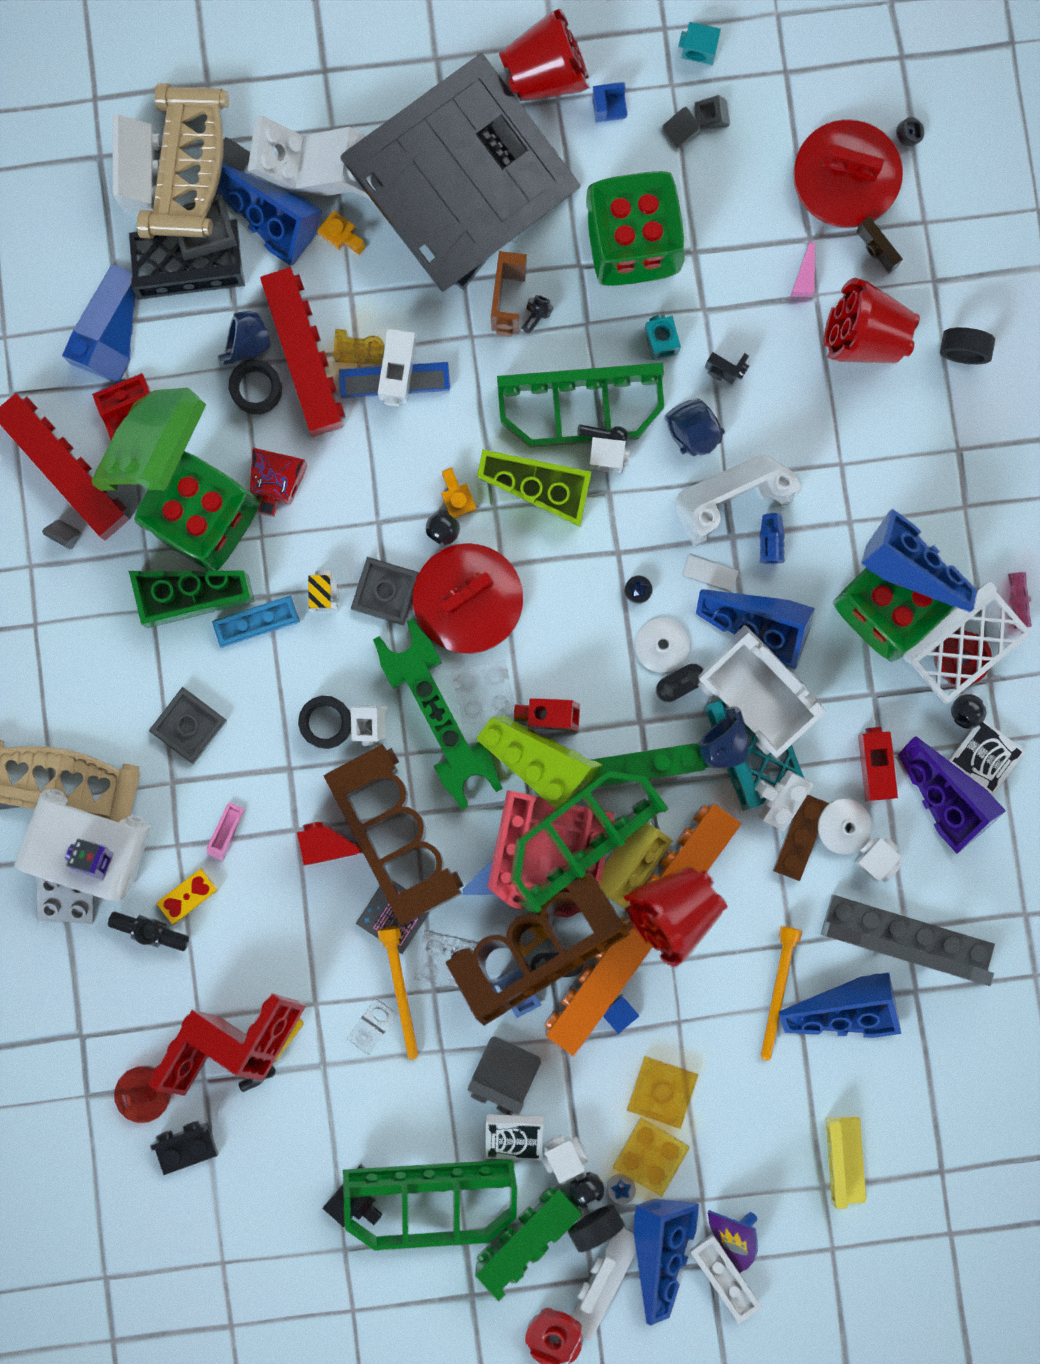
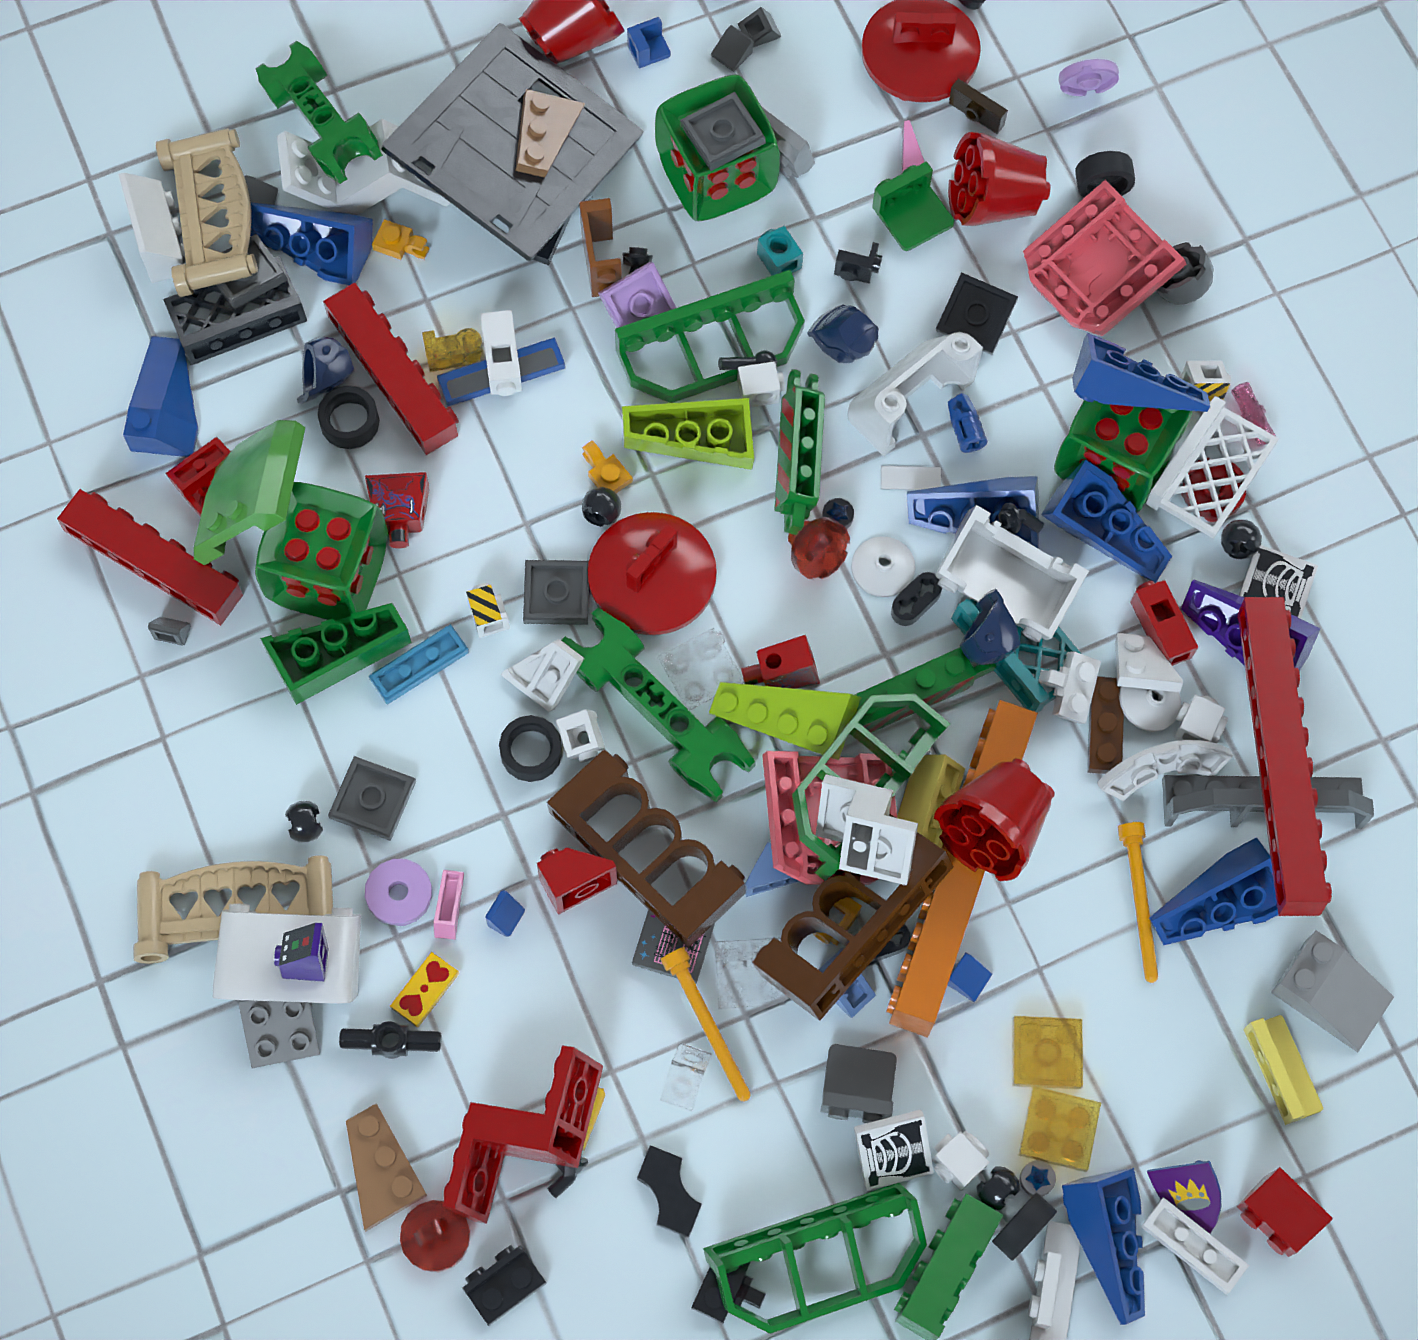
camera: 20 degrees left, 15 degrees down
none -> green piece [255,41,383,184]
none -> black piece [285,801,323,843]
none -> medium nougat wing [346,1103,427,1232]
none -> lavender tile [365,859,432,926]
none -> blue slope [485,890,525,937]
none -> white wing [501,639,584,712]
none -> wing [515,89,585,177]
none -> lavender tile [598,262,676,328]
none -> black tile [637,1145,702,1238]
none -> dark grey tile [680,92,766,171]
none -> light grey slope [761,106,815,178]
none -> green hinge [774,369,825,535]
none -> clear red tile [788,517,850,580]
none -> white bracket [816,775,918,885]
none -> green bracket [872,161,954,251]
none -> black hinge [936,272,1018,355]
none -> black plate [998,503,1044,534]
none -> coral wedge [1023,180,1187,336]
none -> blue wedge [1041,460,1172,583]
none -> lavender tile [1058,59,1119,96]
none -> white tile [1097,740,1234,801]
none -> white wing [1115,633,1183,692]
none -> dark grey cylinder [1156,242,1214,305]
none -> white brick [1180,361,1231,401]
none -> red slope [1236,1167,1333,1257]
none -> red brick [1238,597,1332,916]
none -> light grey slope [1271,930,1394,1052]

